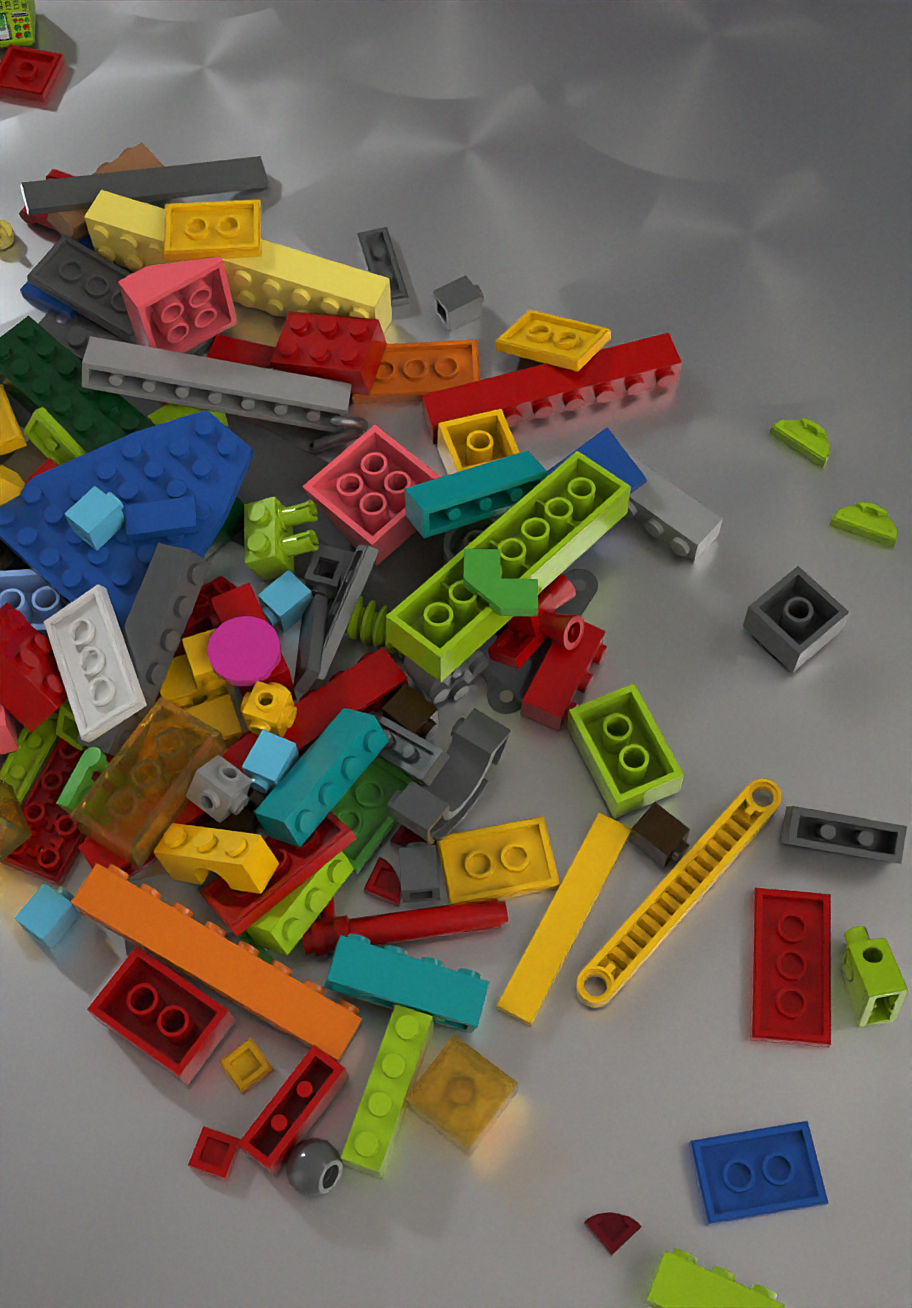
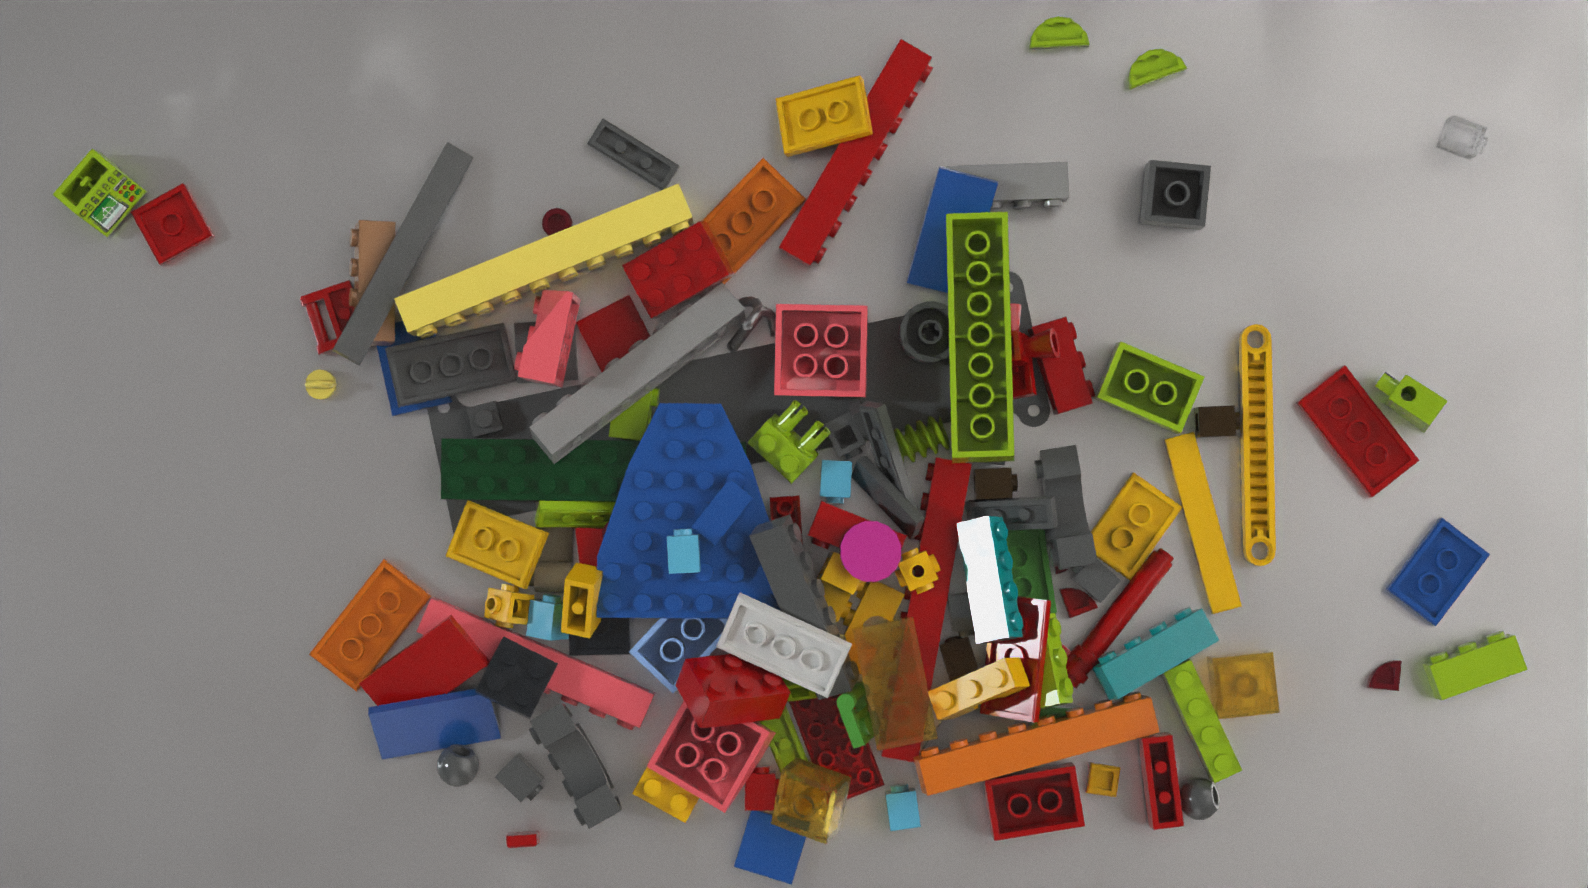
camera: 50 degrees left, 25 degrees up
yellow tile [164,199,261,261] -> none
light grey brick [186,754,253,823] -> none
red tile [188,1126,241,1181] -> none
medium azure brick [242,730,300,793] -> none
teal brick [405,450,547,538] -> none
dark grey brick [433,275,484,332] -> none
yellow brick [437,409,520,475] -> none
bright green tile [463,549,538,616] -> none
dark grey brick [780,806,907,864] -> none

